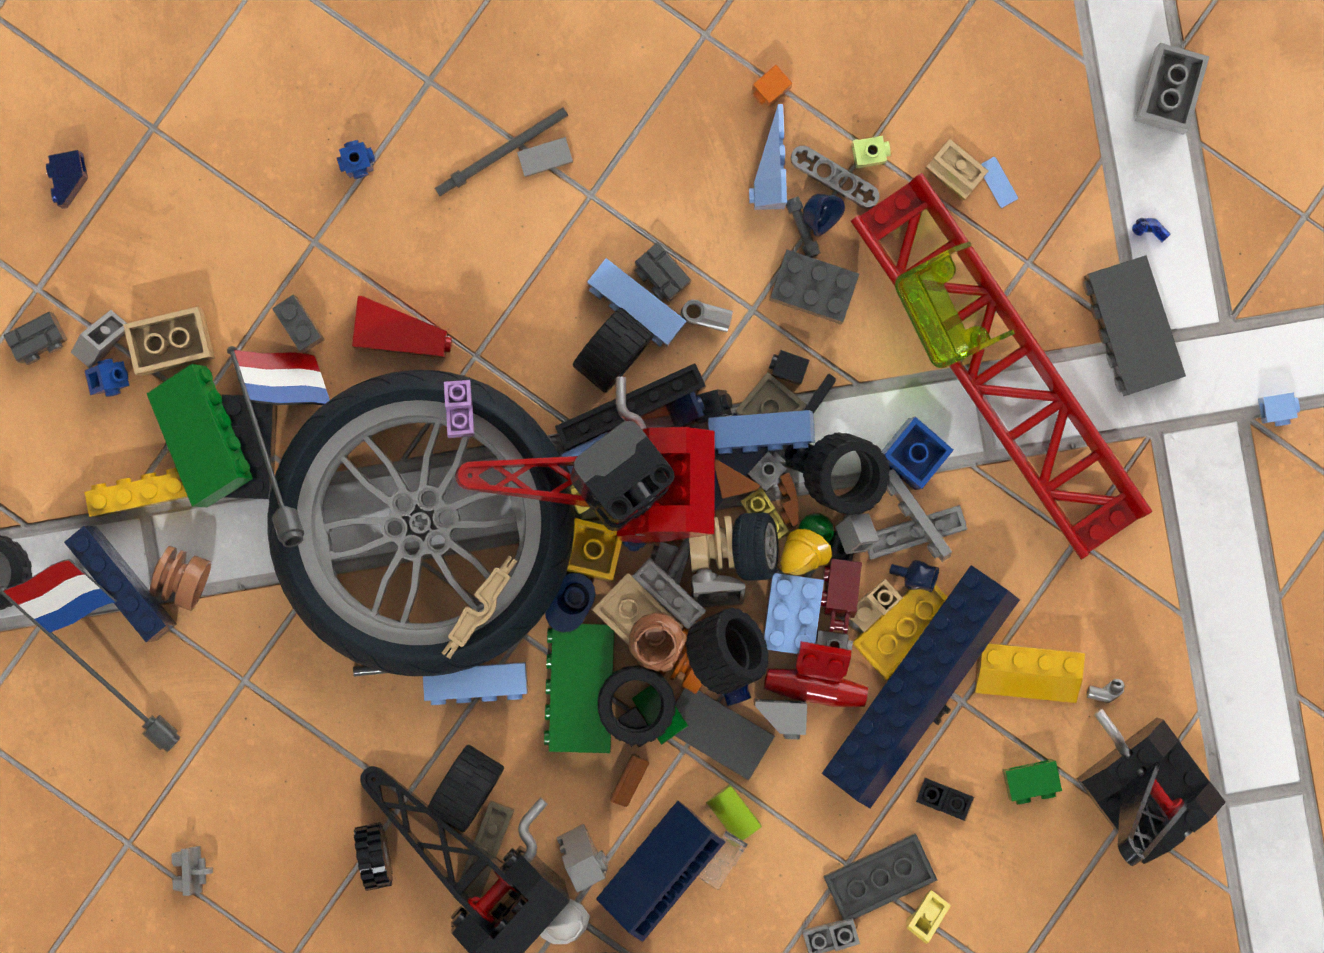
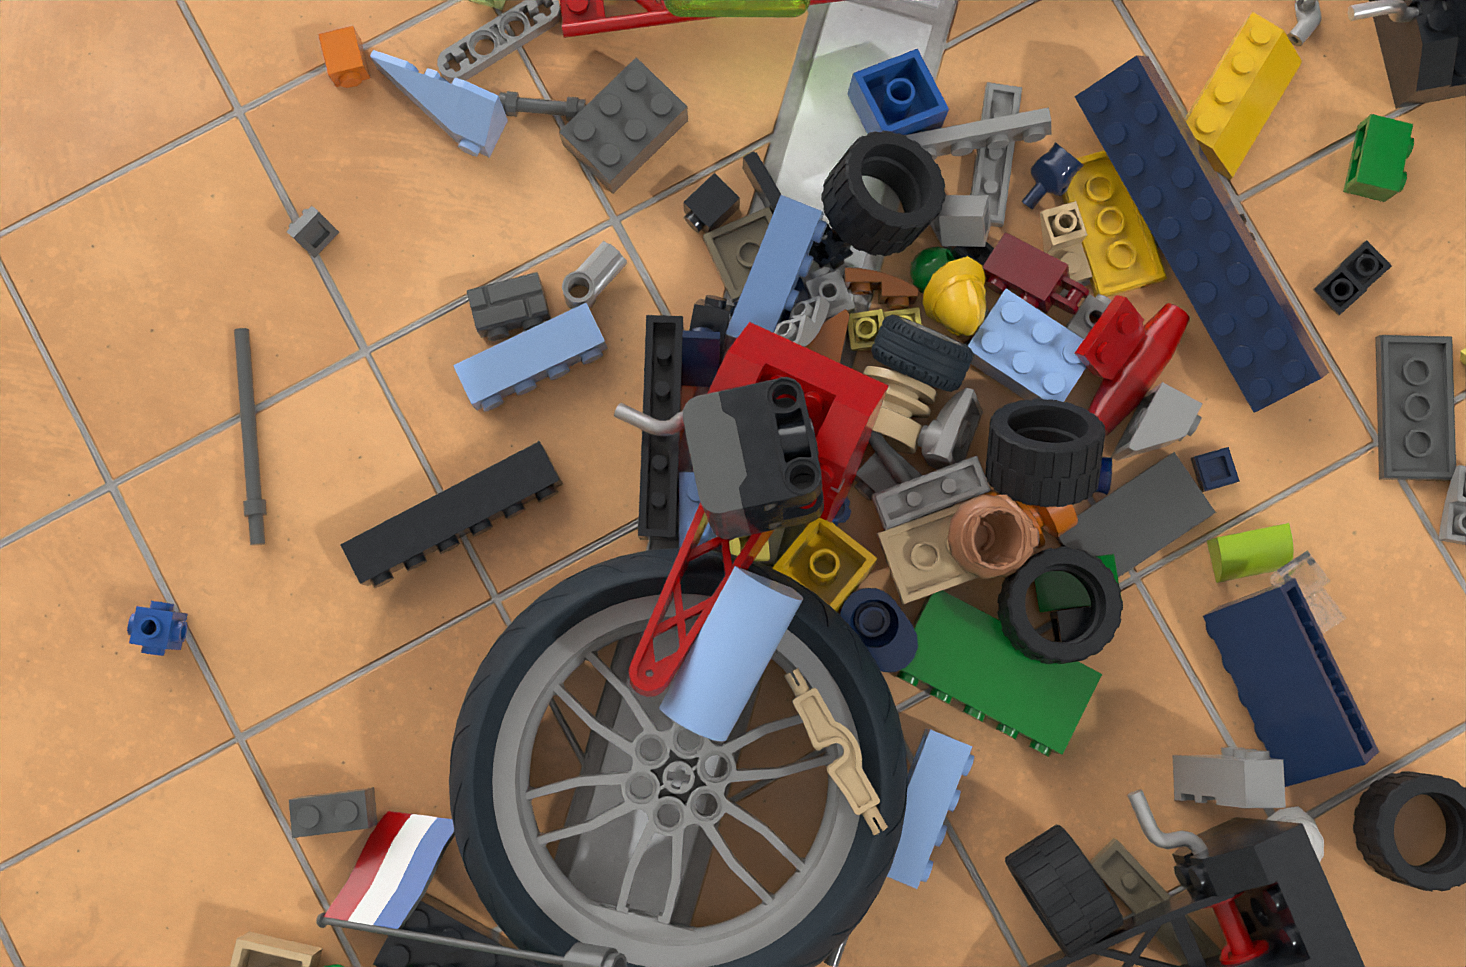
camera: 65 degrees left, 5 degrees down
red slope [352,296,452,358] -> none
lavender slope [444,380,475,438] -> none
light grey tile [517,137,573,177] -> none
black tyre [573,308,654,393] -> none
dark orange slope [610,754,649,807] -> none
dark blue helmet [803,194,845,236] -> none
none -> dark grey tile [286,206,339,258]
none -> black brick [340,441,563,588]
none -> light blue brick [659,566,803,741]
none -> light grey slope [774,295,830,347]
none -> dark blue tile [1191,447,1240,493]

